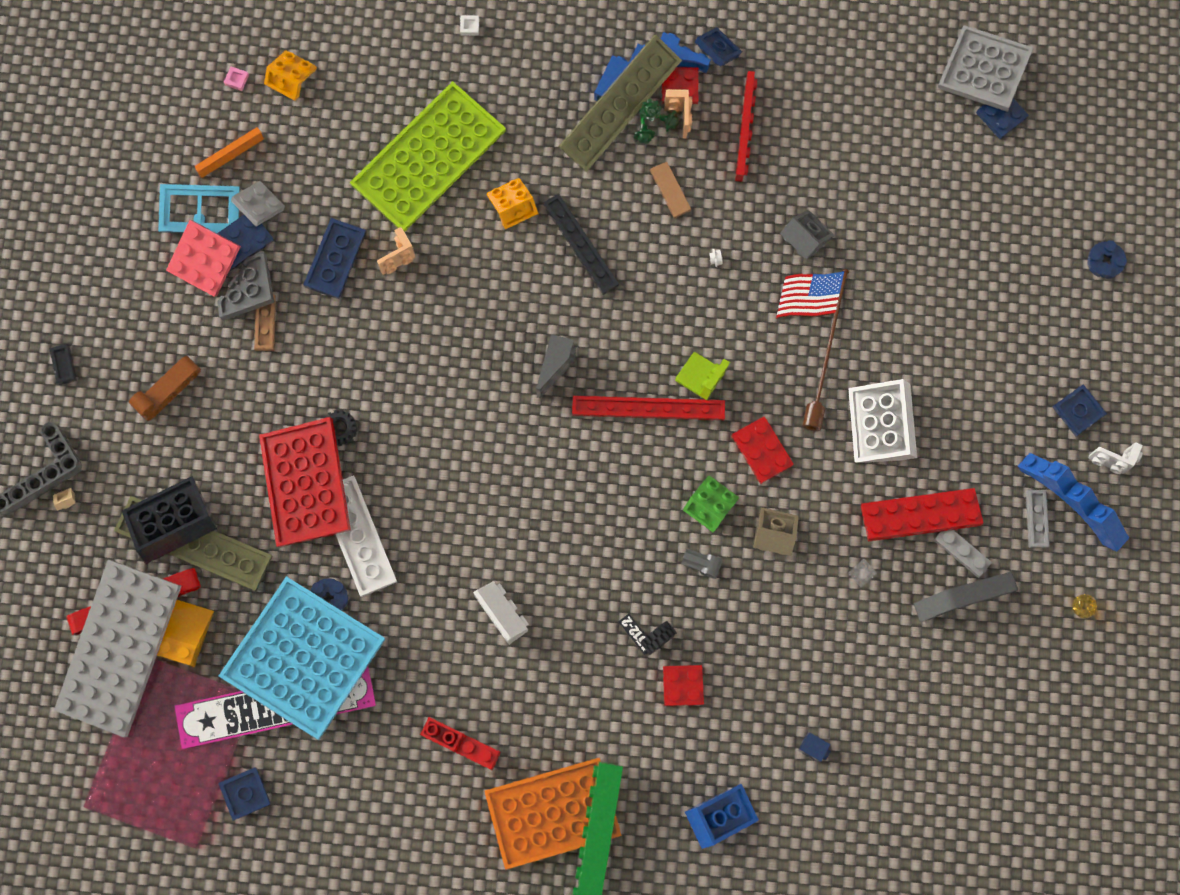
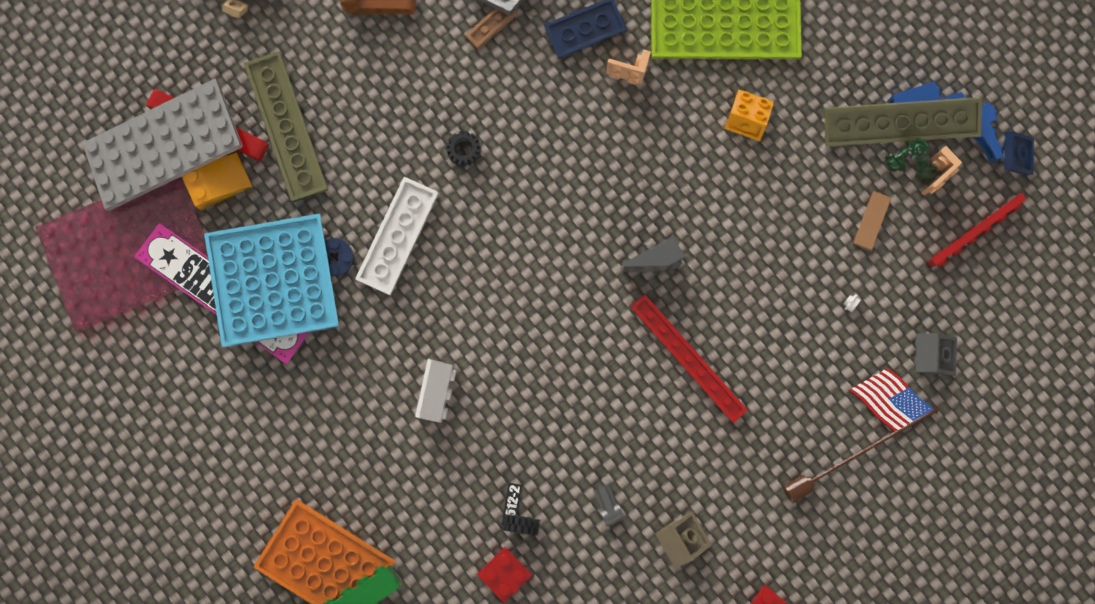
camera: 50 degrees right, 5 degrees up
black slope [122,476,217,564] -> none
dark blue plate [218,767,271,821] -> none
red plate [259,417,351,548] -> none
red slope [420,717,501,770] -> none
black plate [543,193,619,295] -> none
red plate [662,67,699,104] -> none
lime bracket [675,352,730,400] -> none
bright green bracket [683,476,739,533] -> none
red plate [731,416,794,485] -> none
white slope [849,379,917,463] -> none

